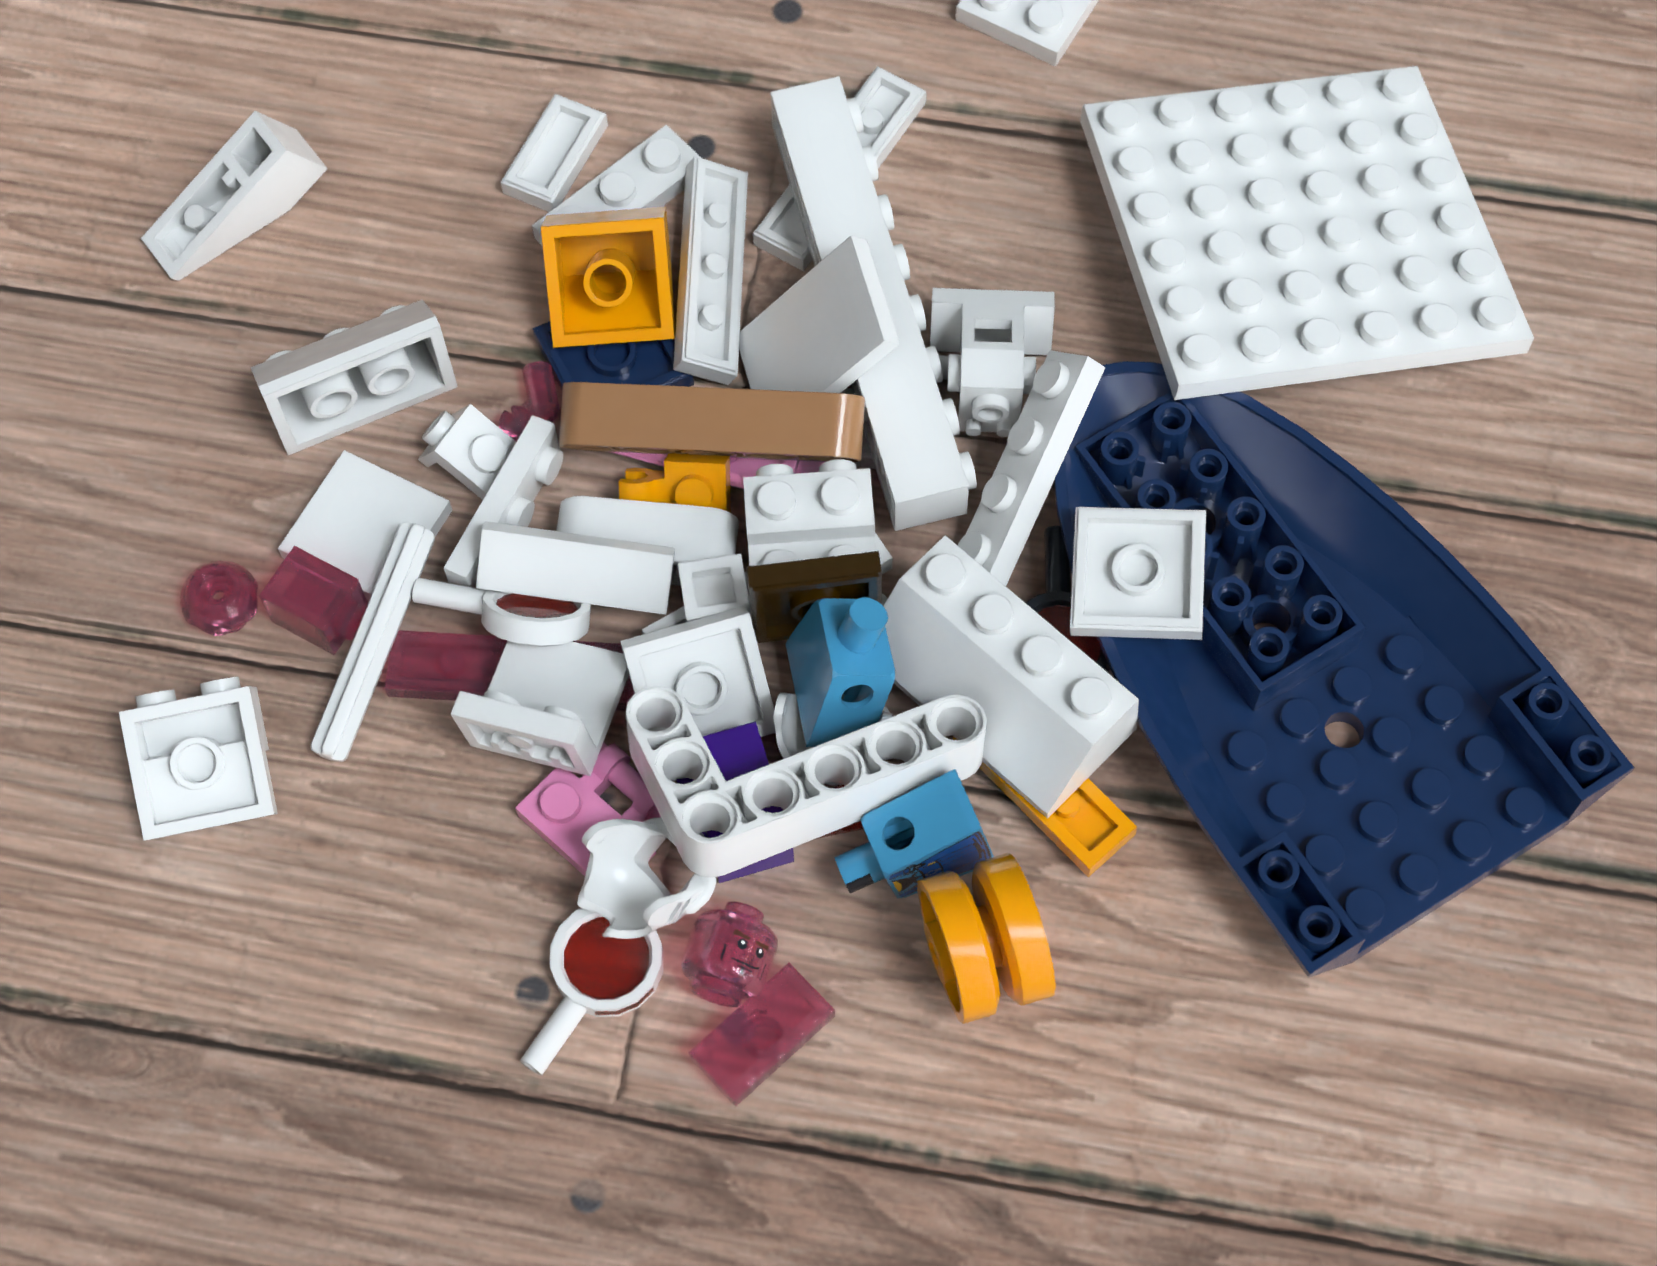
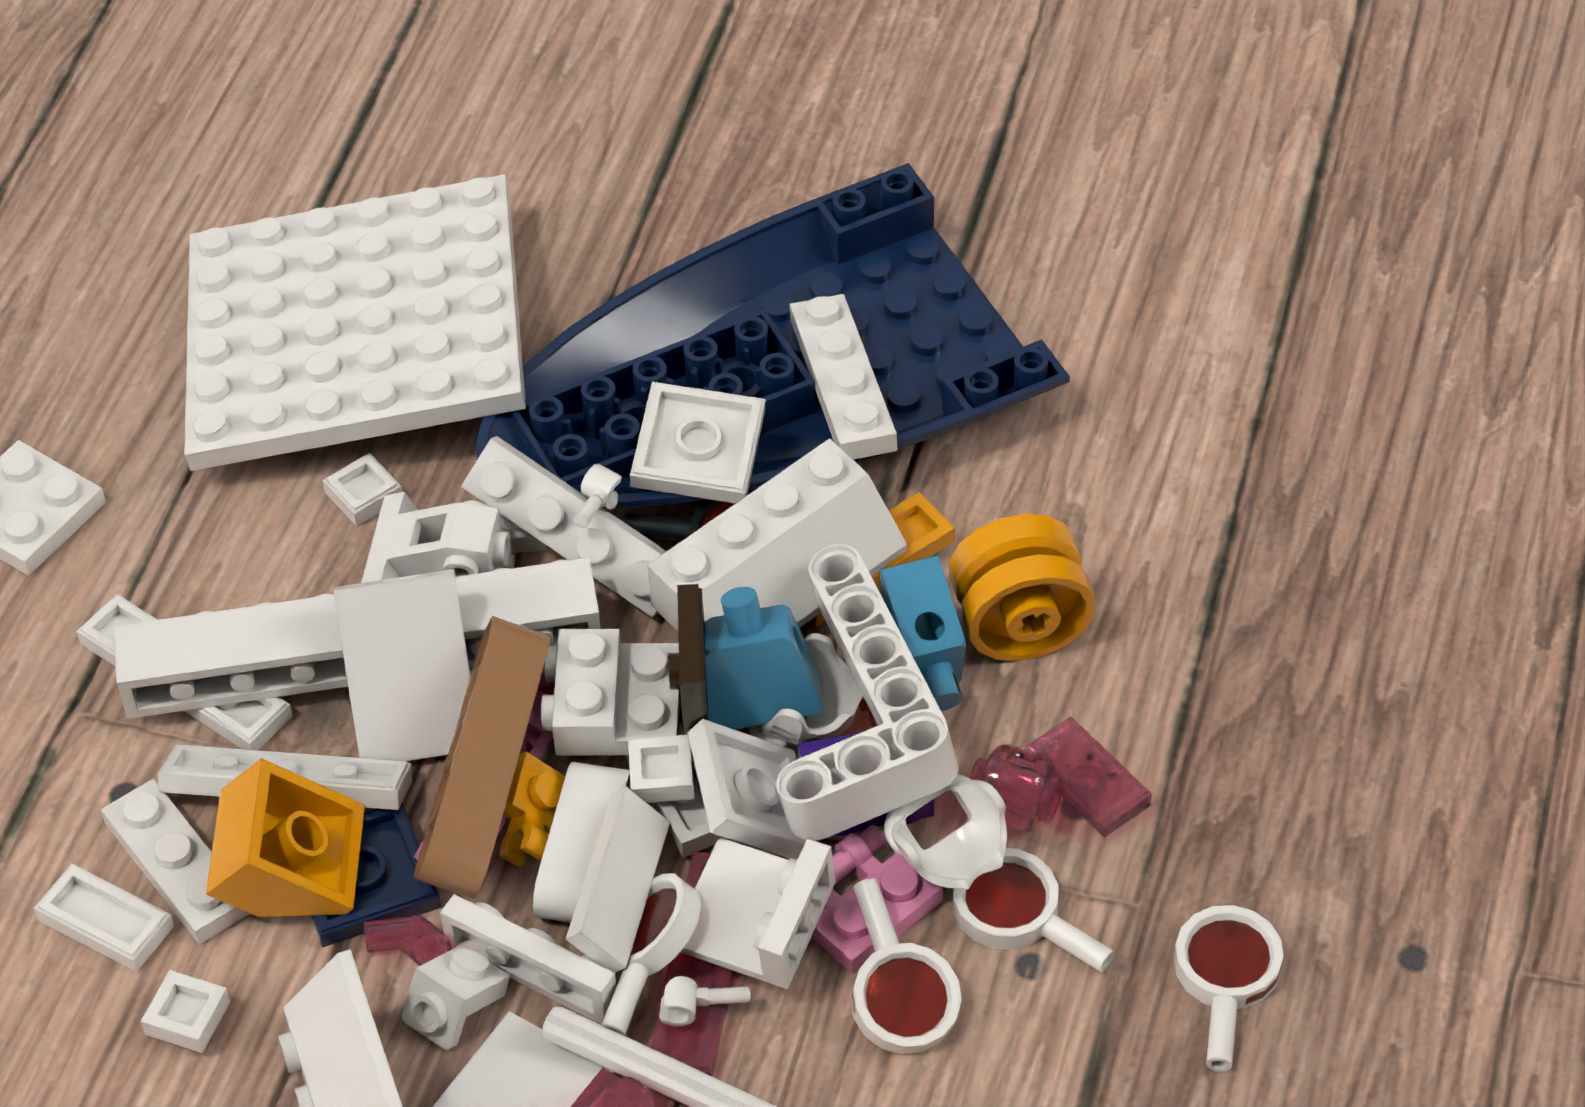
camera: 85 degrees left, 15 degrees down
none -> white plate [141,970,230,1053]
none -> white tile [322,453,402,527]
none -> white hand [574,464,622,528]
none -> white hand [659,976,750,1026]
none -> white plate [790,294,897,459]
none -> piece [850,878,962,1055]
none -> piece [1174,905,1284,1072]

